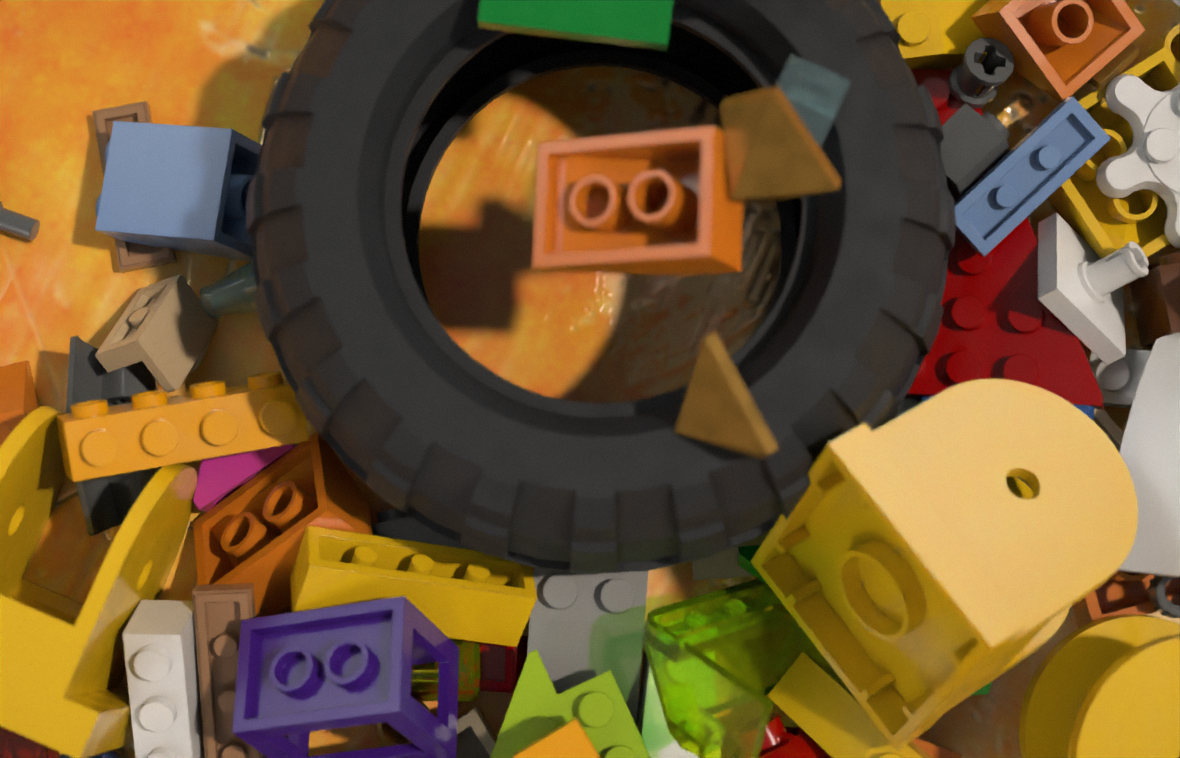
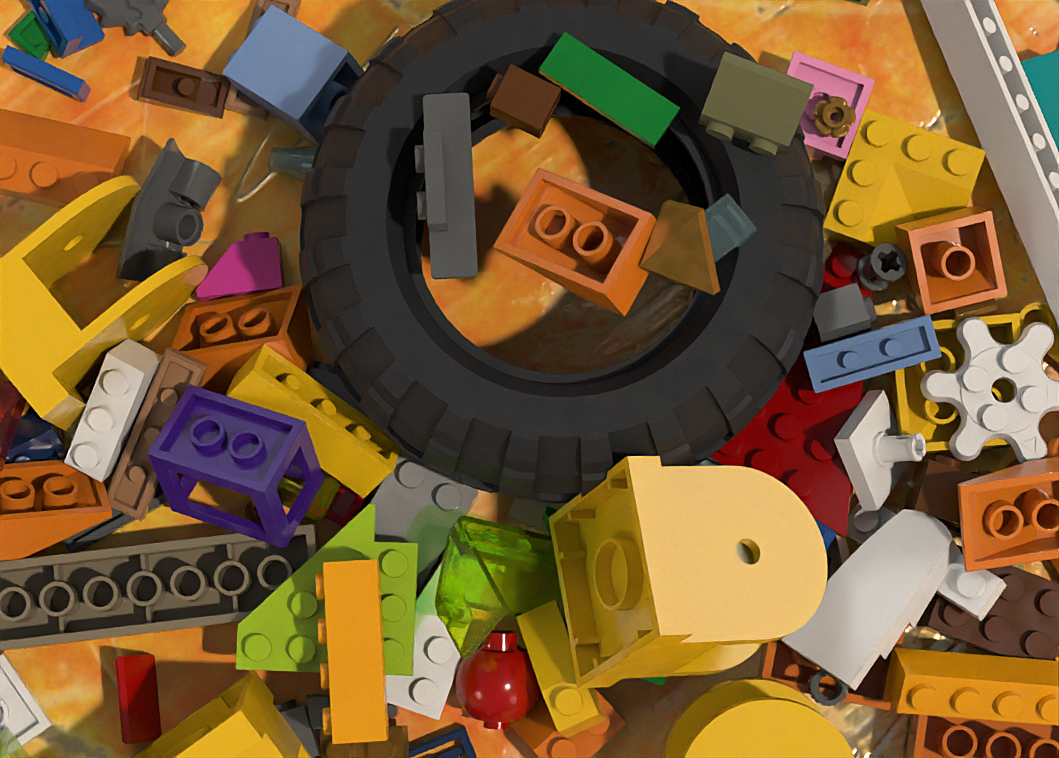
camera: 25 degrees right, 0 degrees up
light orange brick [56,371,309,482] -> none
tan panel [95,274,217,393] -> none
pearl gold slope [674,332,779,459] -> none
none -> reddish brown slope [136,56,231,119]
none -> dark grey bracket [415,93,478,279]
none -> reddish brown brick [486,64,561,139]

